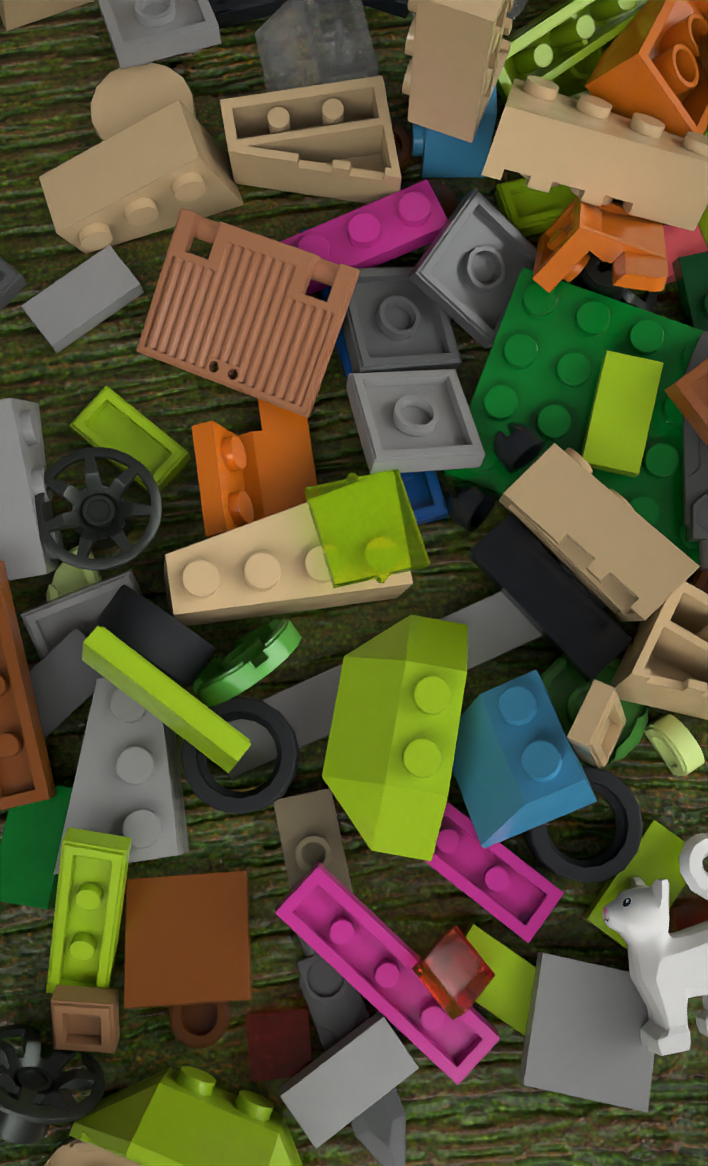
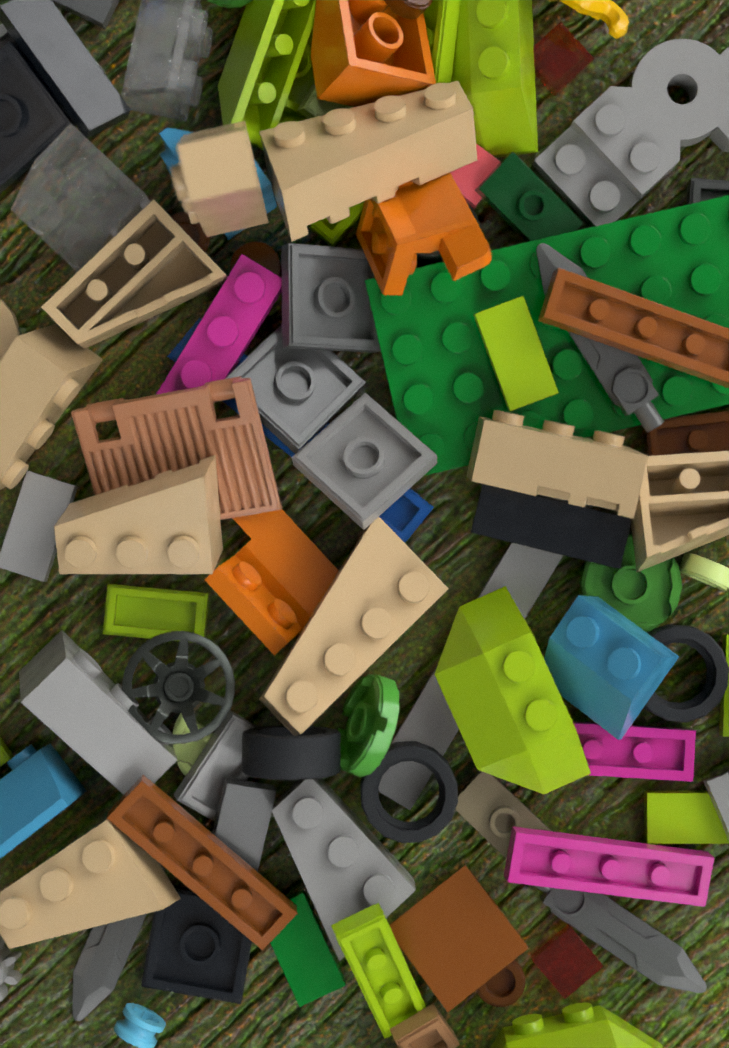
camera: 30 degrees left, 10 degrees up
lime tile [82,626,251,773] -> none
light grey tile [278,1011,419,1149] -> none
clear neon green piece [304,469,430,588] -> none
clear red tile [412,925,495,1020] -> none
black hinge [446,482,495,532] -> none
black hinge [493,422,545,473] -> none
tan tile [567,679,627,769] -> none
none -> tan wedge [54,455,223,574]

